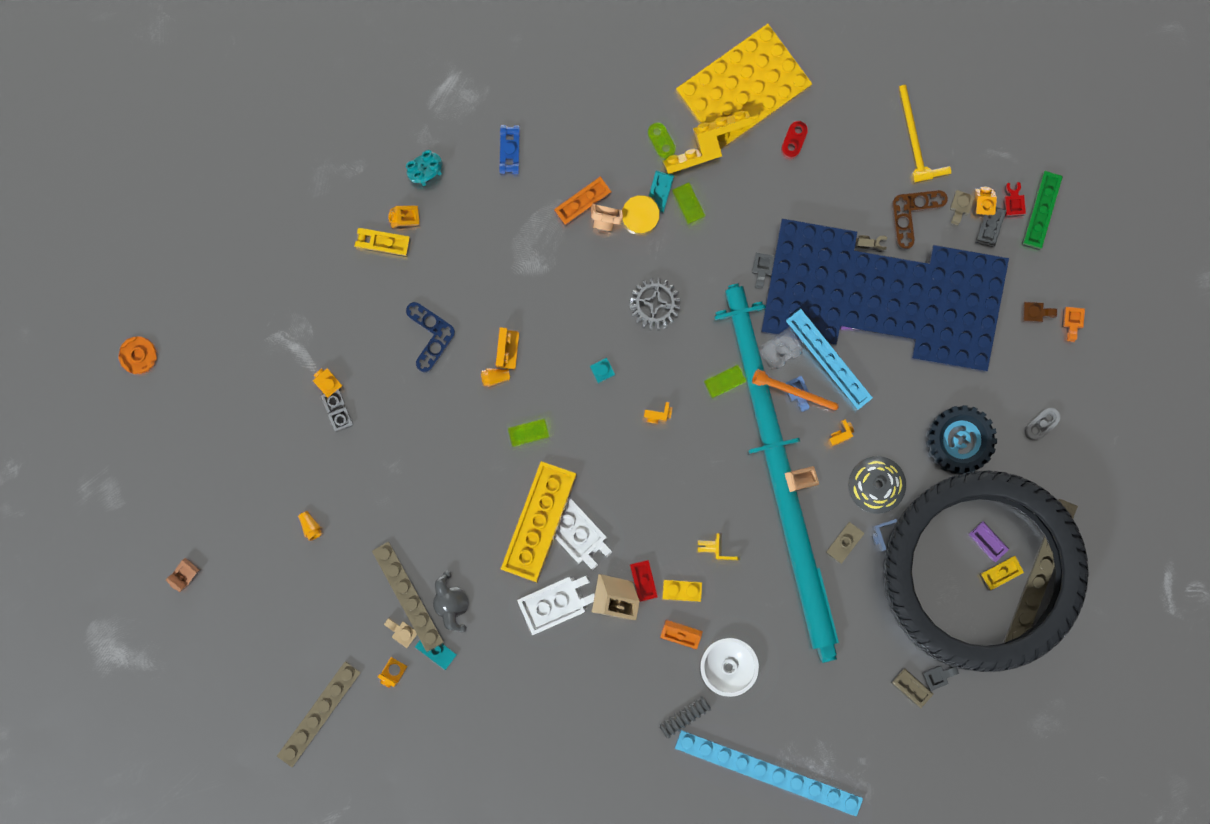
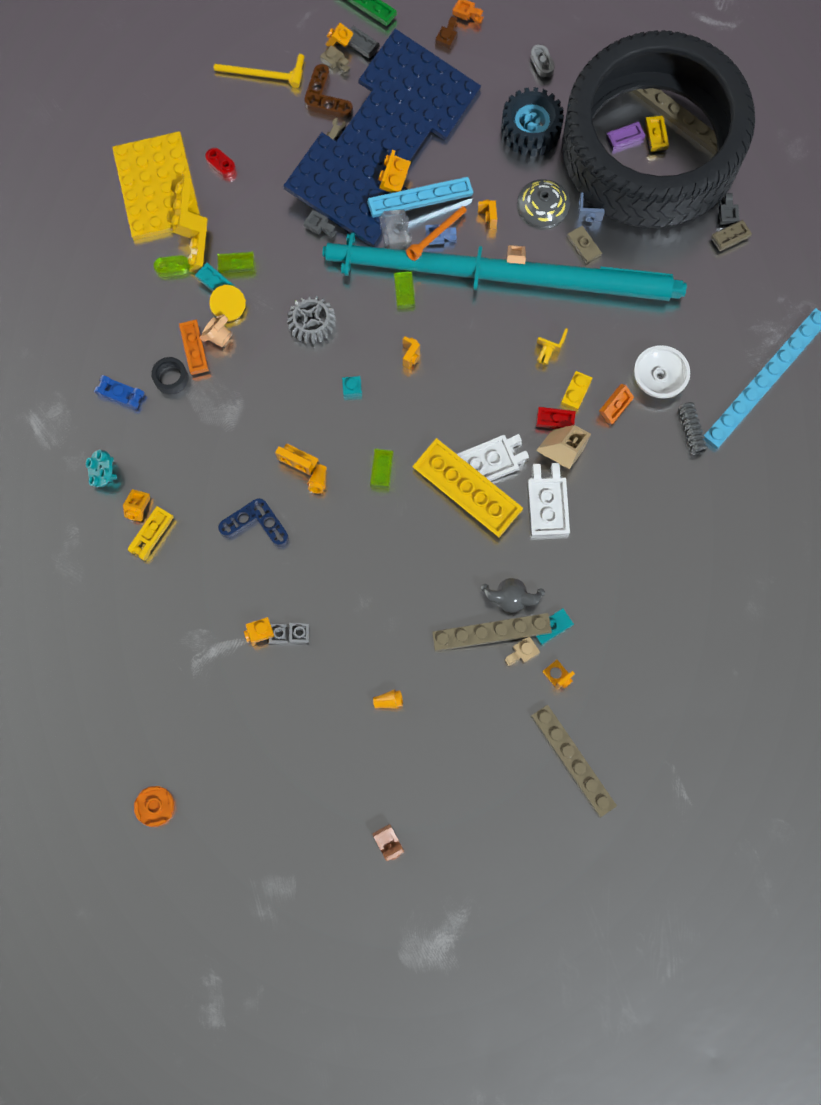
camera: 65 degrees left, 10 degrees down
red plate [1004,182,1026,216] -> none
none -> black tyre [151,357,188,394]
none -> light orange bracket [378,150,411,193]

